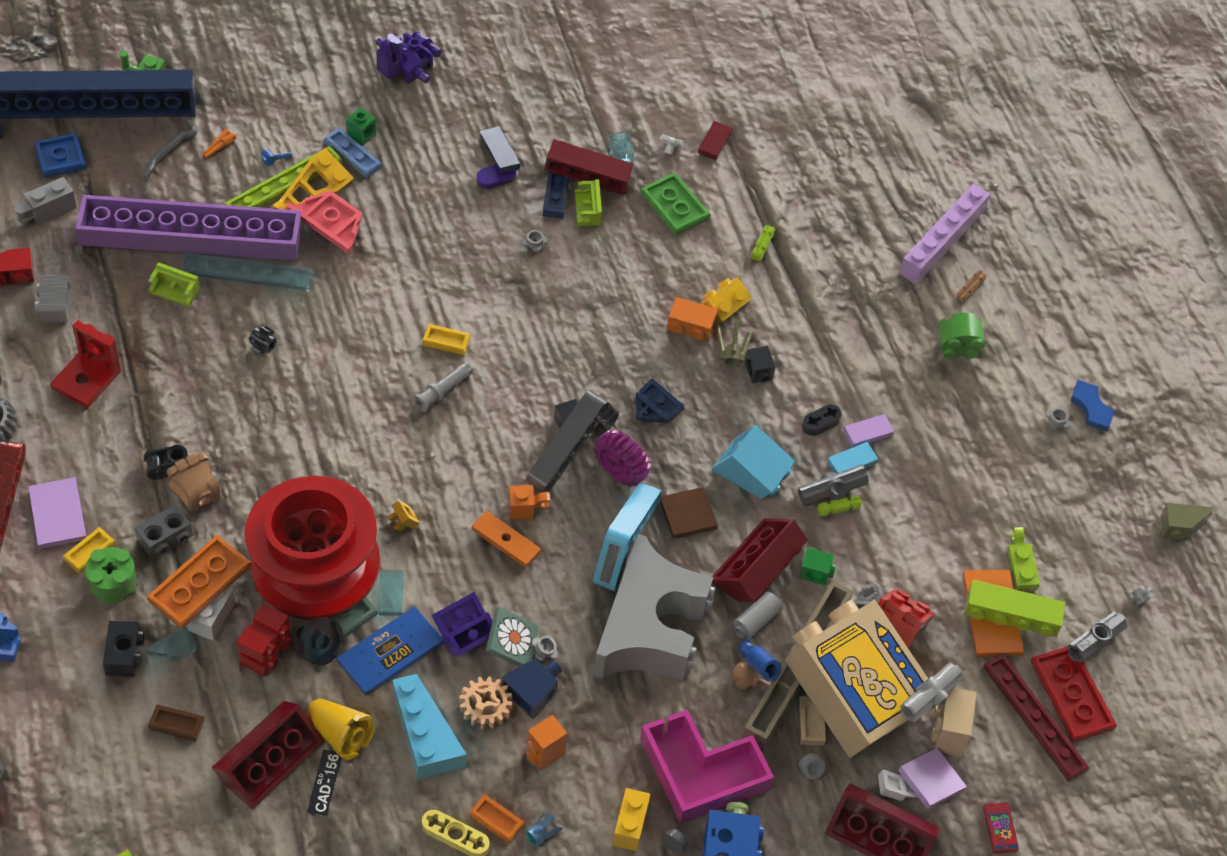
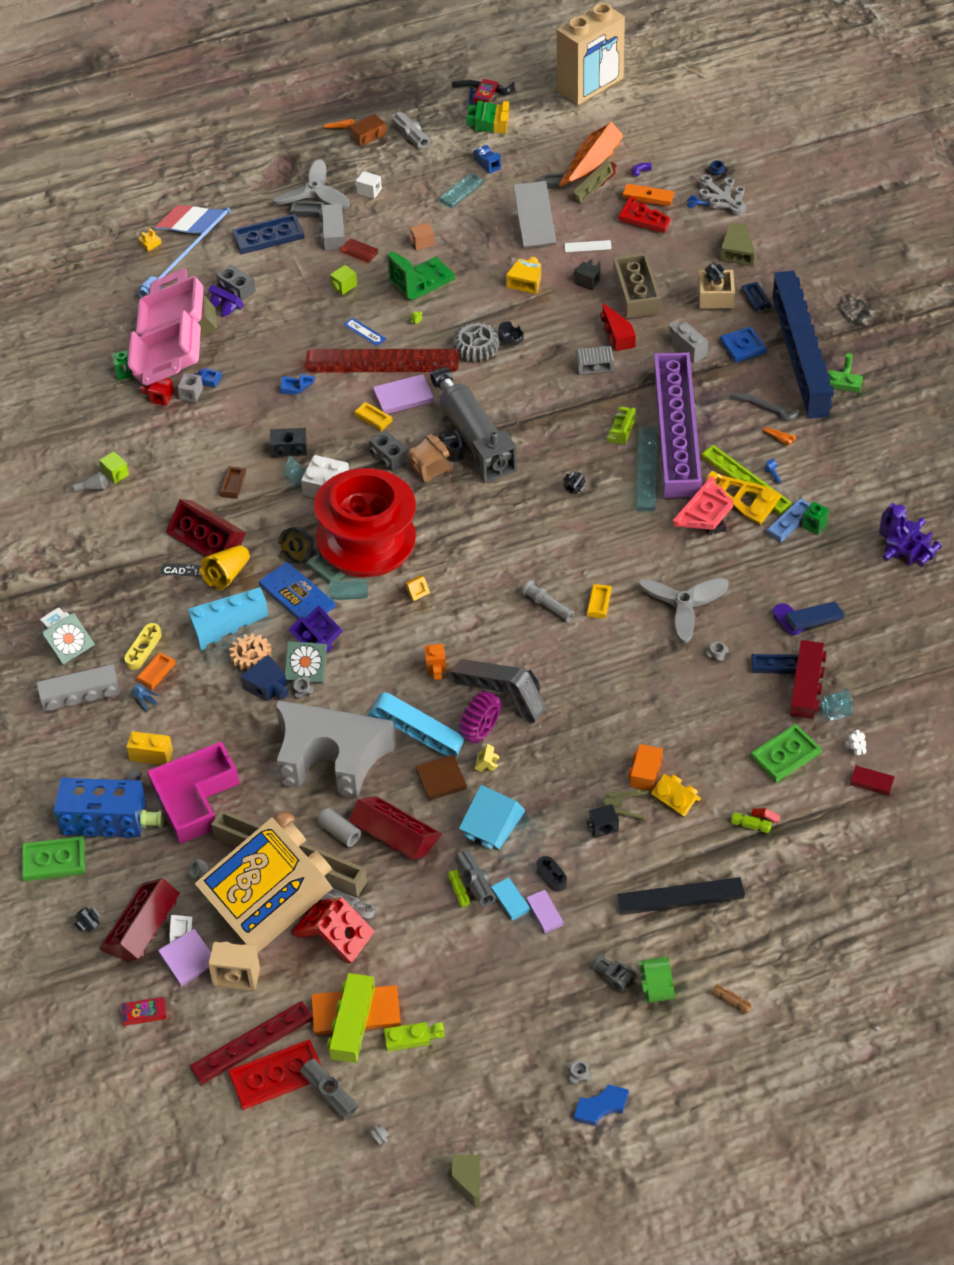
camera: 95 degrees right, 5 degrees down
red bracket [50,320,121,409] -> none
bright green brick [85,547,137,603] -> none
orange tile [147,535,252,629] -> none
red brick [237,603,292,677] -> none
orange tile [472,510,541,568] -> none
orange brick [526,715,567,770] -> none
lime hinge [575,179,602,226] -> none
dark blue slope [636,378,685,423] -> none
blue wheel [739,638,782,681] -> none
green brick [799,547,836,586] -> none
lavender brick [899,183,991,285] -> none
light grey piece [900,662,964,723] -> none
none -> dark grey piece [430,366,517,483]
none -> light yellow tile [475,744,499,772]
none -> dark grey connector [591,953,636,993]
none -> black tile [617,877,745,915]
none -> light grey piece [639,578,729,644]
none -> red tile [751,808,780,823]

